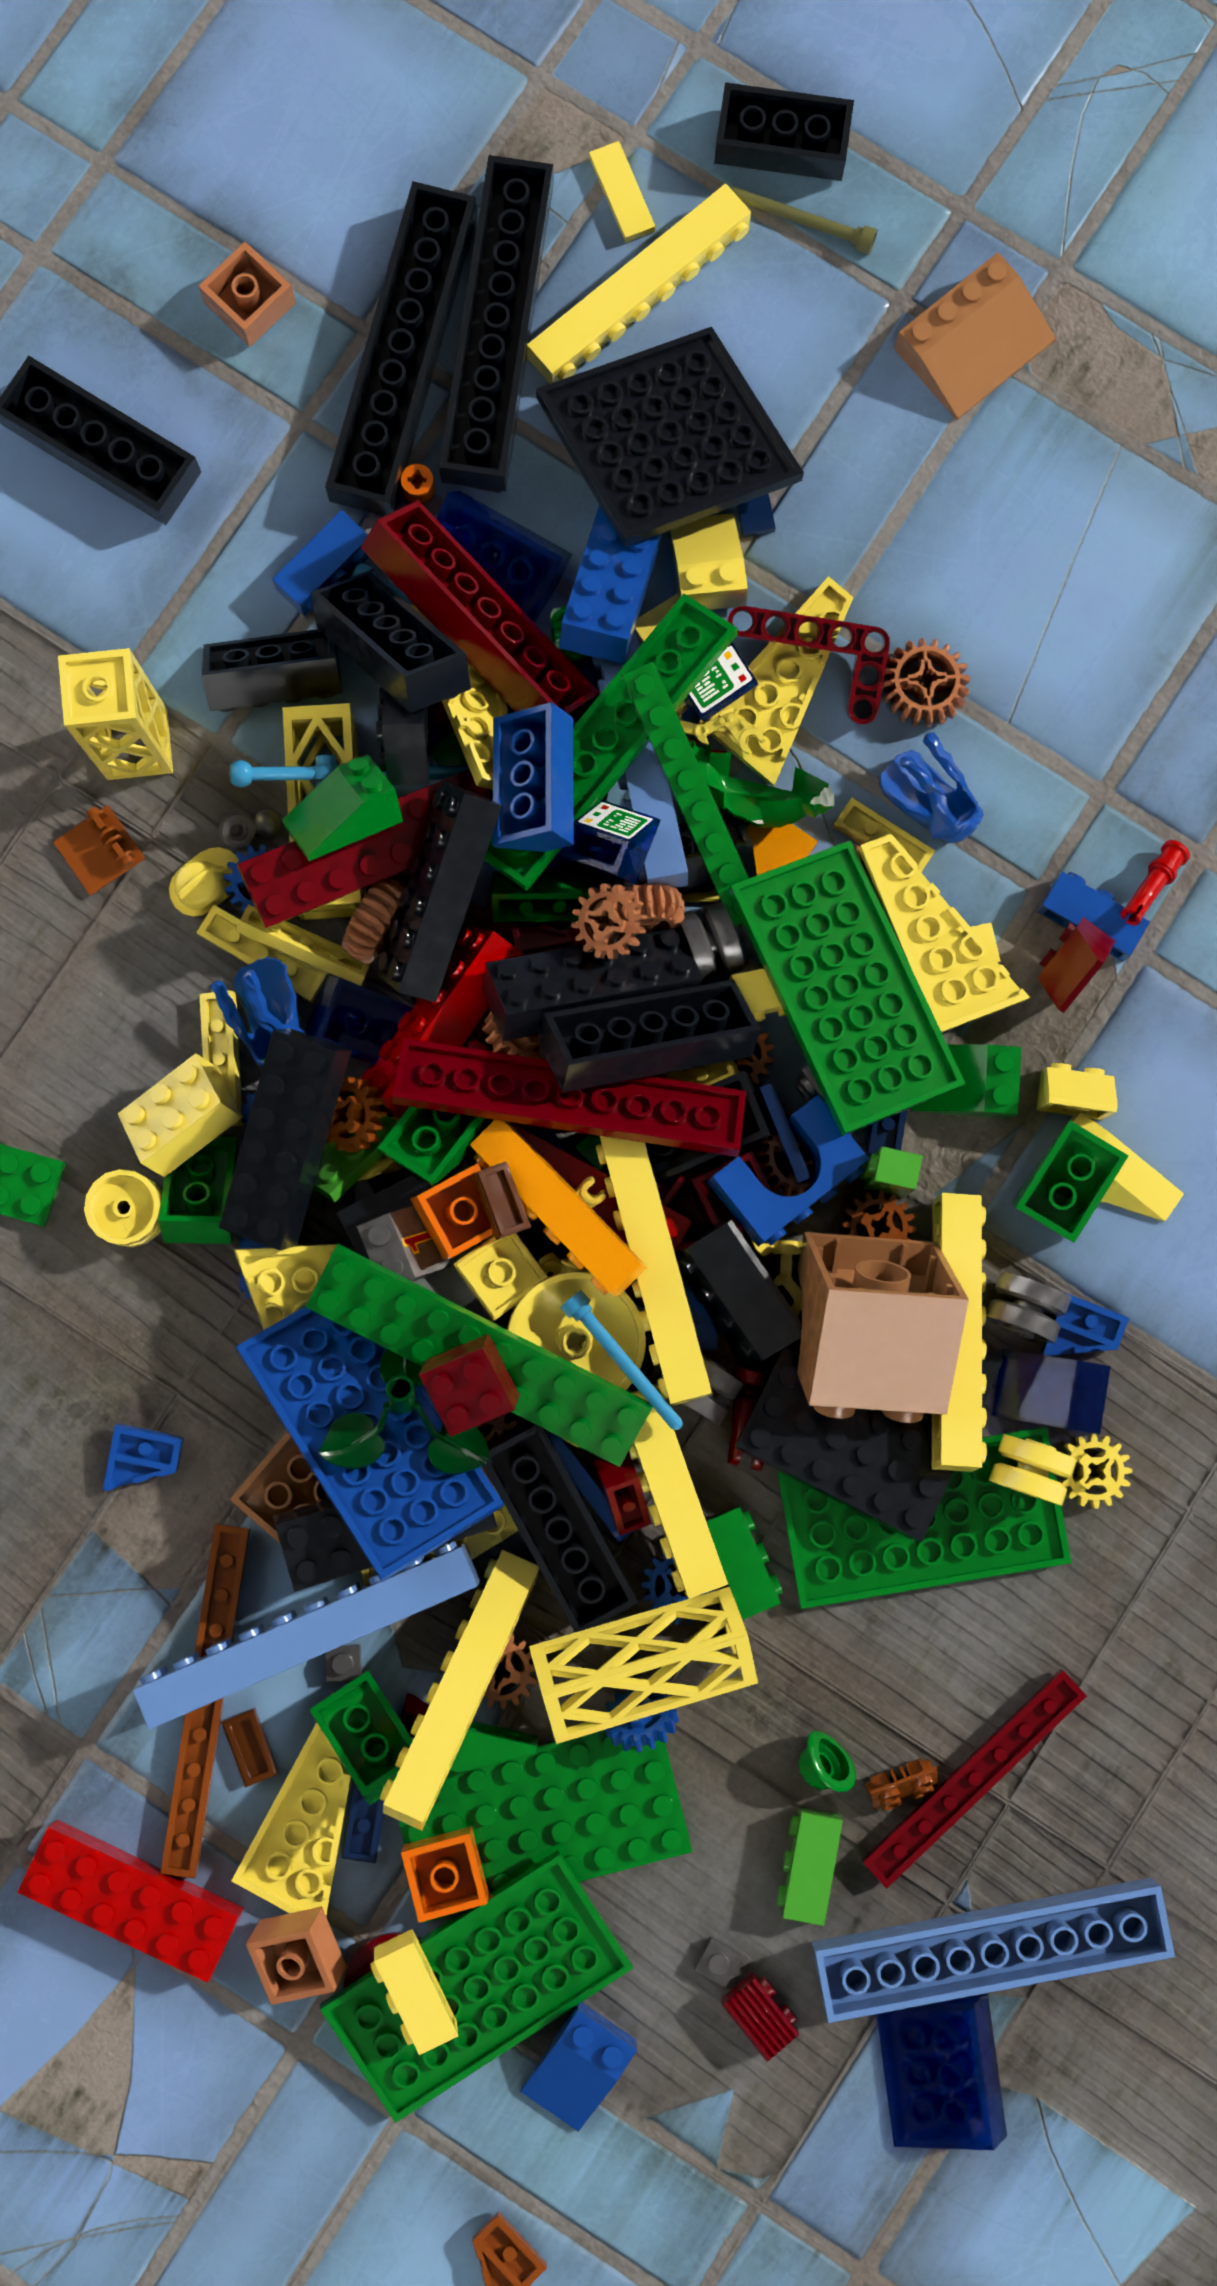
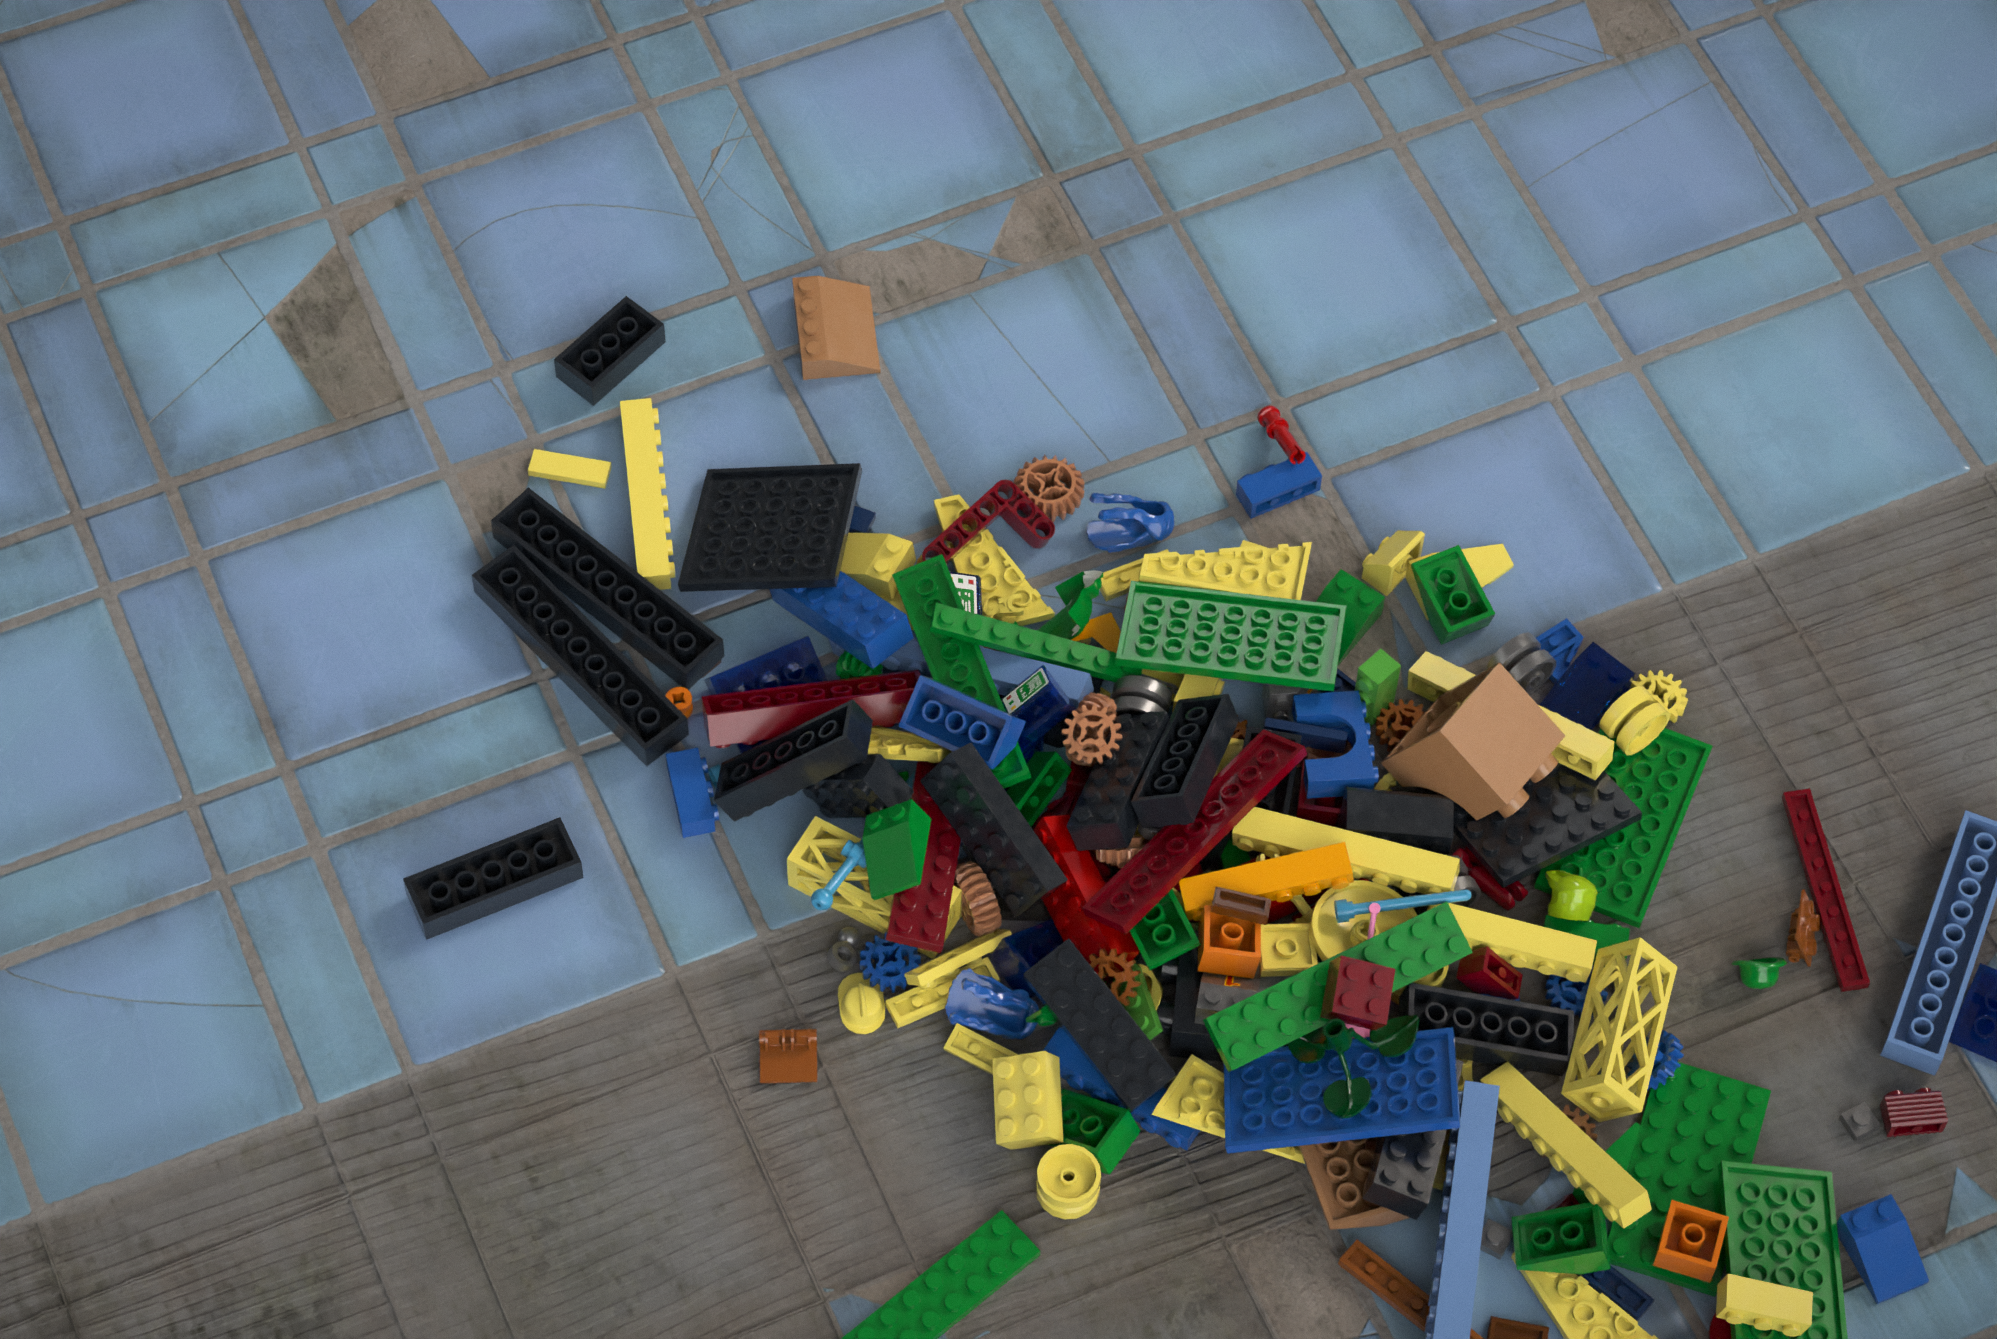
camera: 55 degrees left, 25 degrees down
light yellow piece [58,648,173,780] -> none
blue wing [103,1423,184,1491] -> none
nougat brick [198,242,296,347] -> none
black slope [202,629,342,712] -> none
olive piece [730,187,878,255] -> none
bright green brick [776,1806,843,1926] -> none
dark red slope [1038,917,1116,1013] -> none
none -> bright pink hinge [1367,903,1380,940]
none -> lime helmet [1545,870,1598,921]

